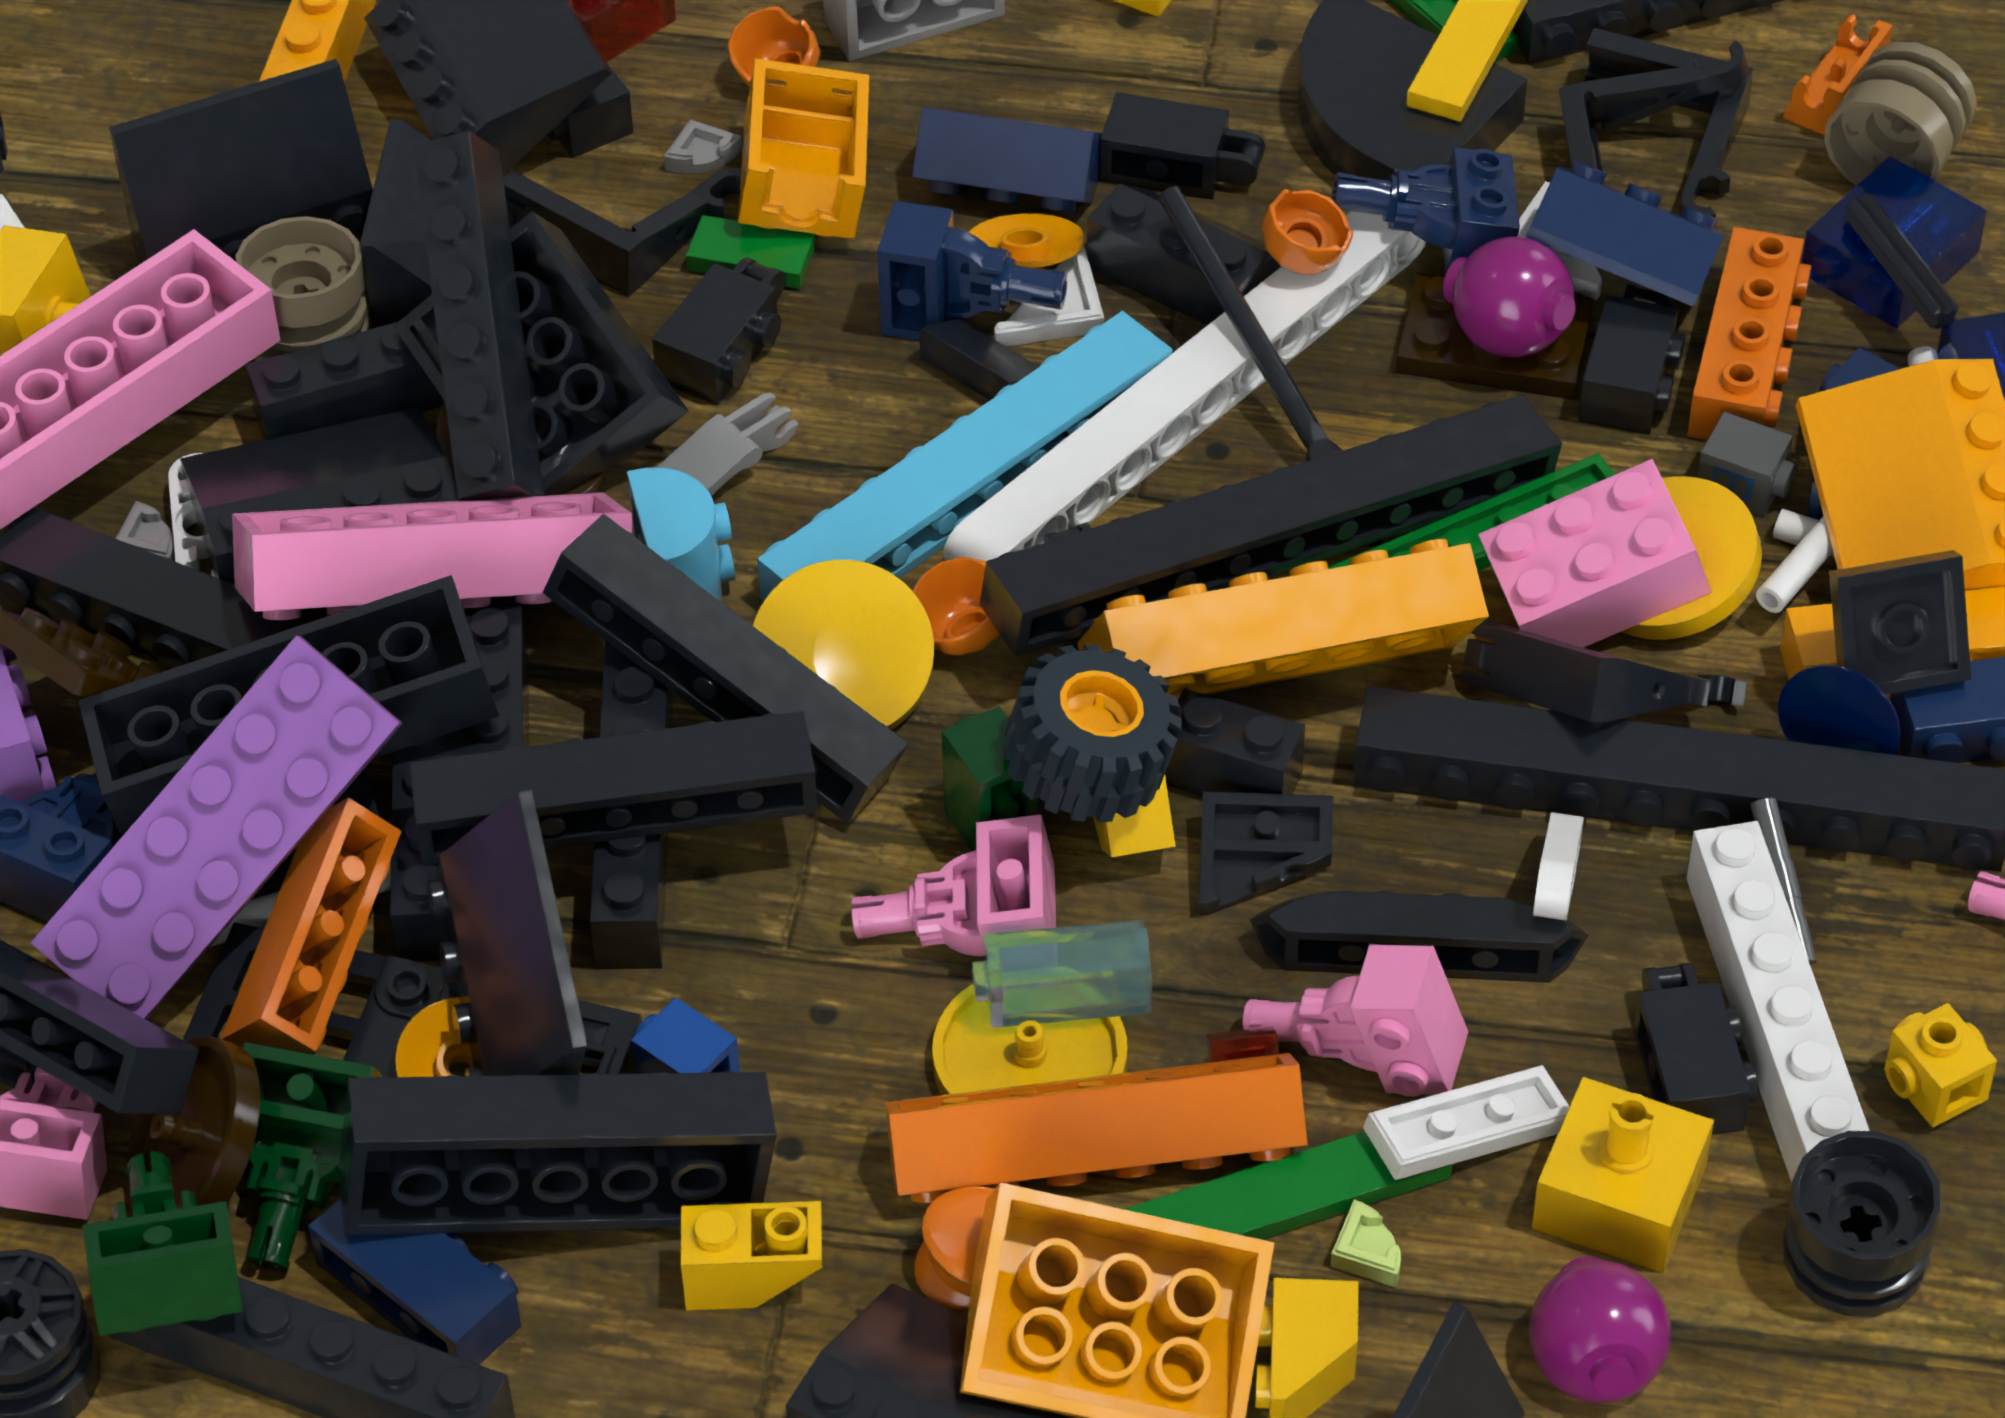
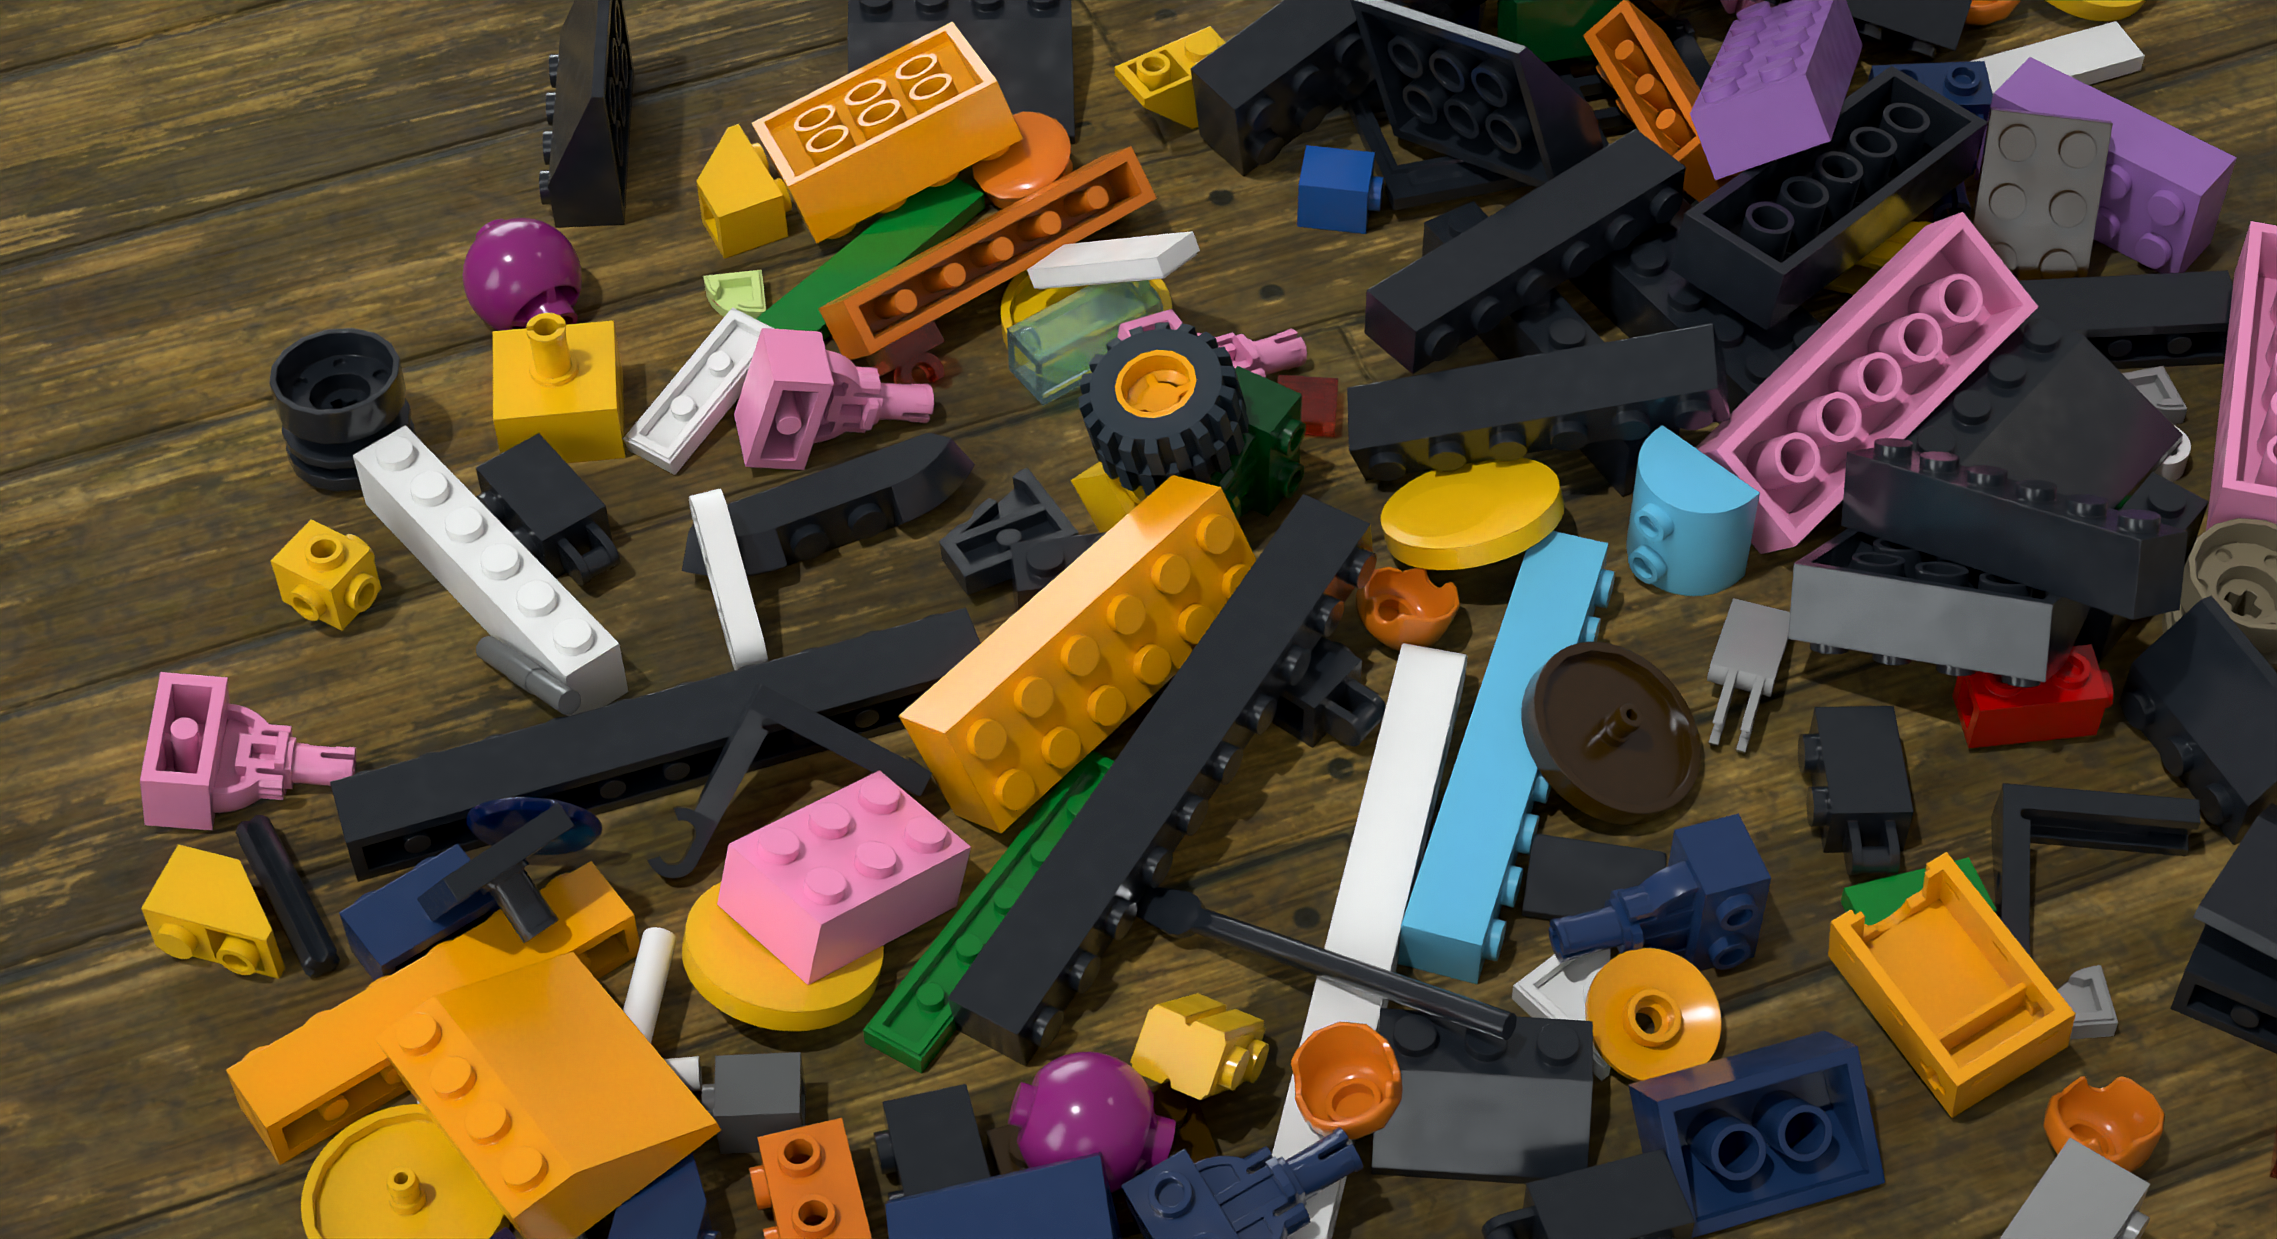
camera: 150 degrees right, 0 degrees up
none -> white tile [1027,231,1200,290]
none -> yellow brick [1130,993,1269,1100]
none -> clear red tile [1278,375,1338,437]
none -> dark brown piece [1521,642,1701,825]

